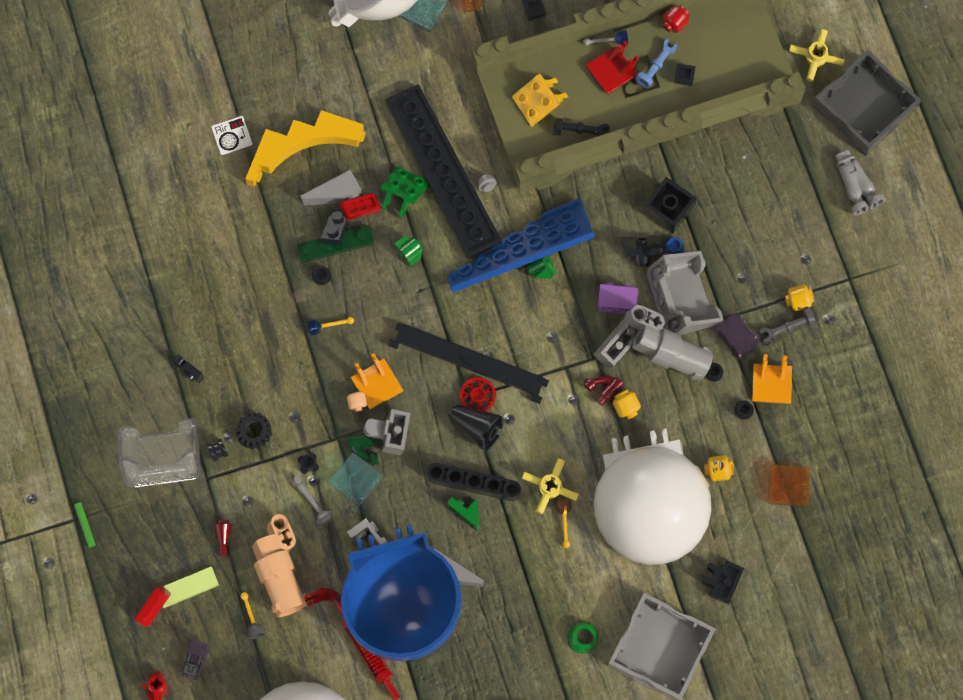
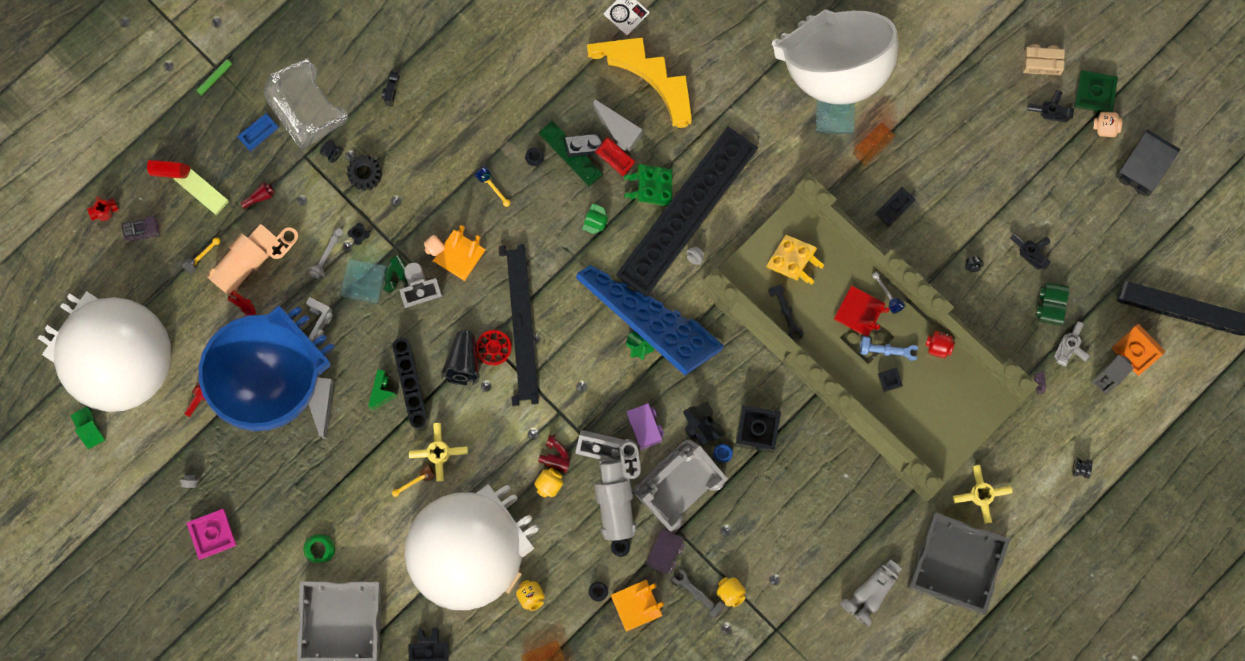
camera: 65 degrees right, 5 degrees up
none -> blue tile [237,113,279,151]

